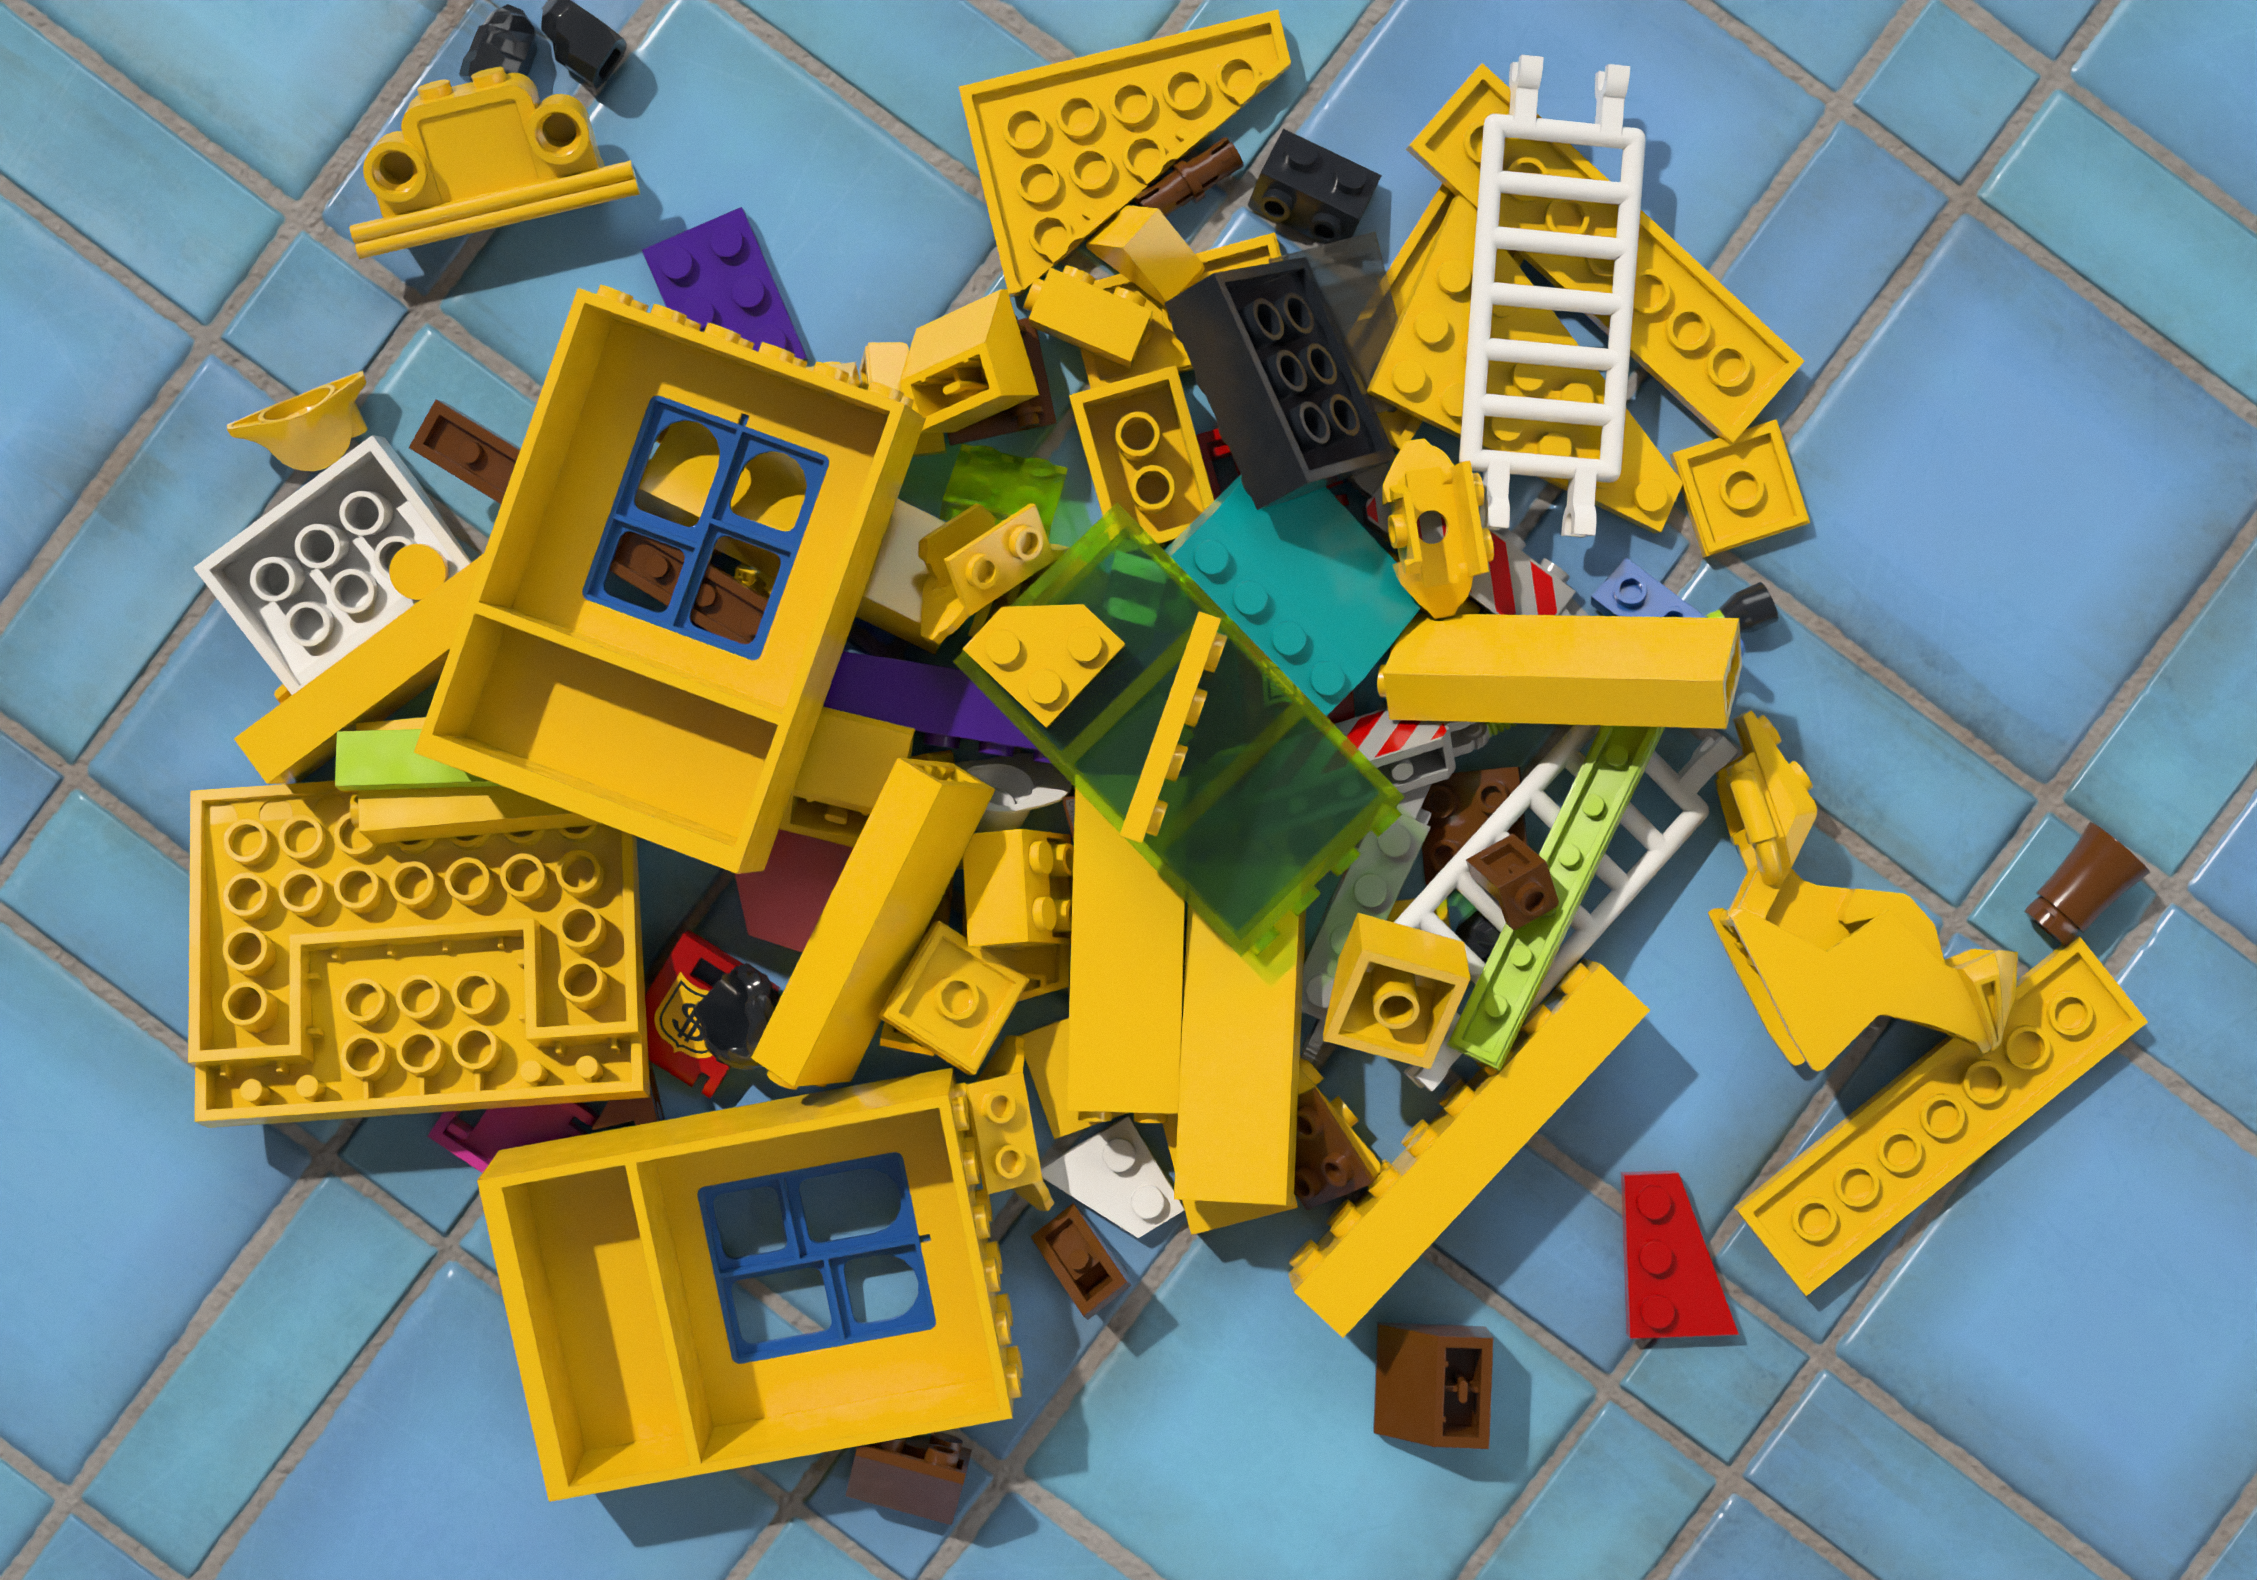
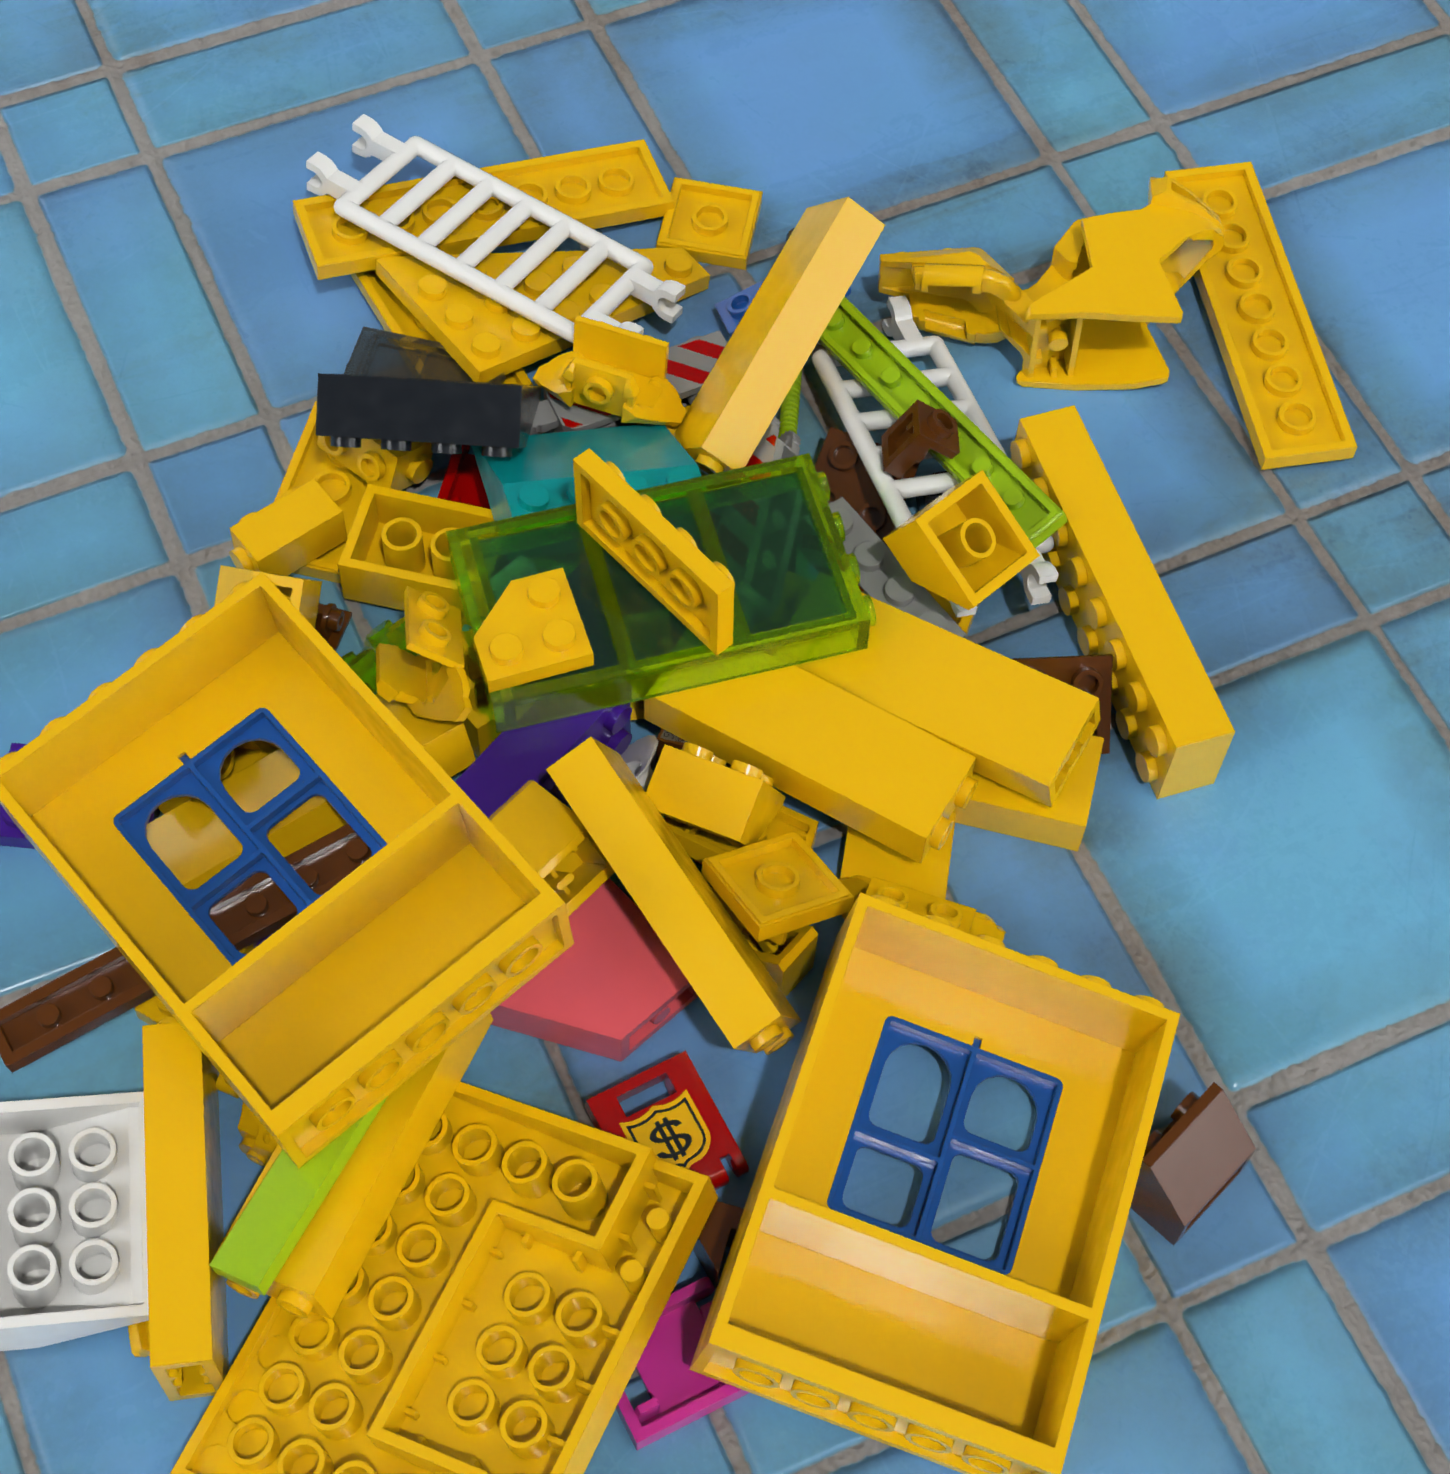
camera: 65 degrees left, 30 degrees down
yellow tile [389,544,449,600] -> none
black hair [693,962,781,1071] -> none
yellow wing [959,9,1291,298] -> none
reddish brown slope [1031,1203,1131,1320] -> none
white wing [1040,1114,1185,1238] -> none
yellow slope [1086,205,1205,306] -> none
reddish brown pin [1134,137,1244,217] -> none
black bracket [1248,128,1382,252] -> none
reddish brown slope [1373,1322,1494,1449] -> none
red wing [1621,1170,1739,1339] -> none
reddish brown plant [2024,822,2150,947] -> none

